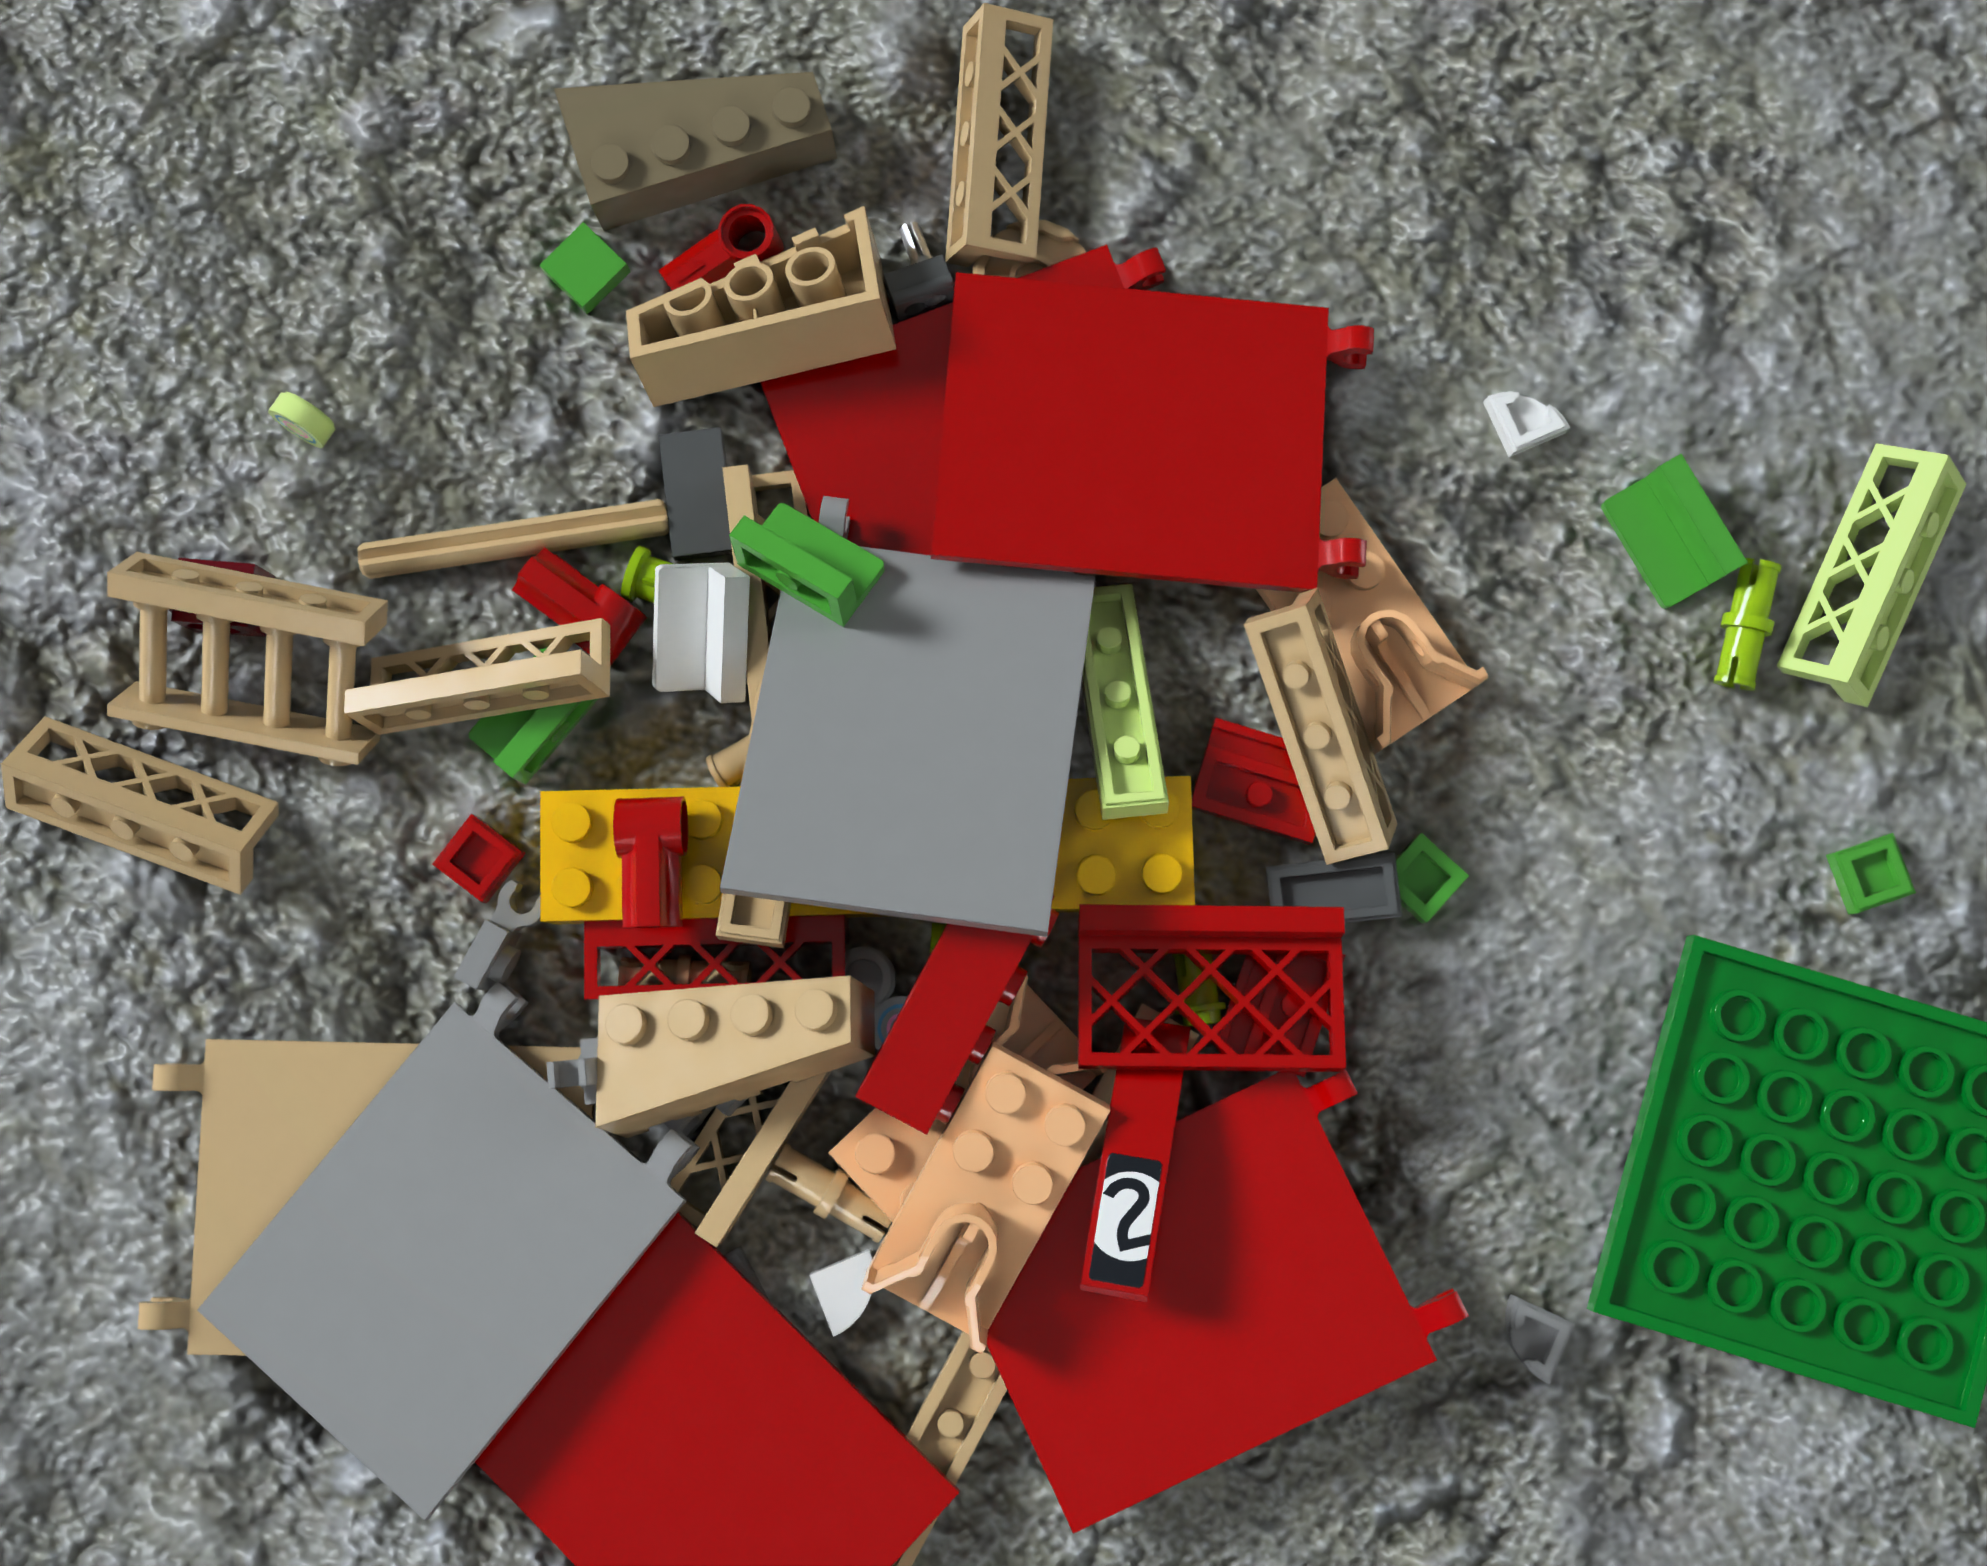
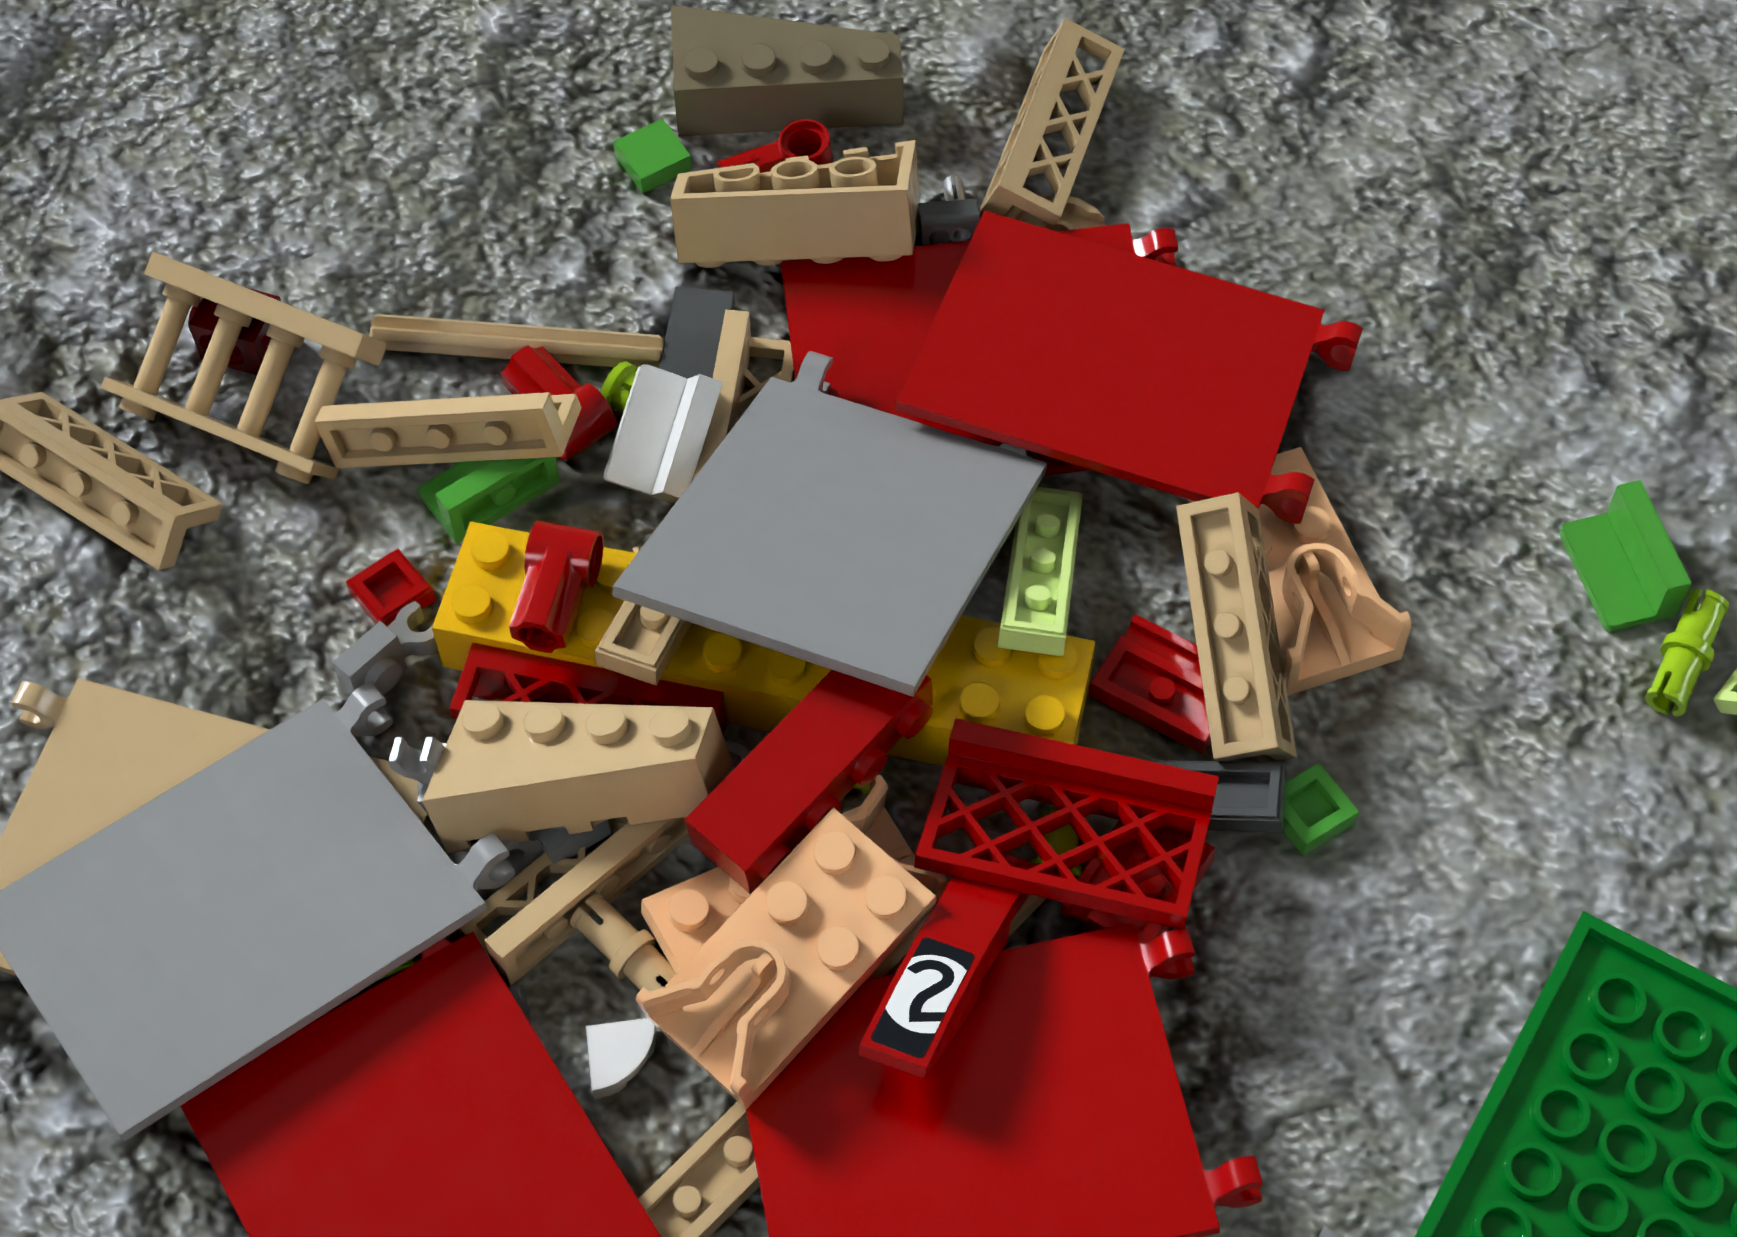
camera: 15 degrees right, 25 degrees down
yellowish green tile [268,392,335,448] -> none
bright green panel [729,503,885,627] -> none
white tile [1483,391,1570,457] -> none

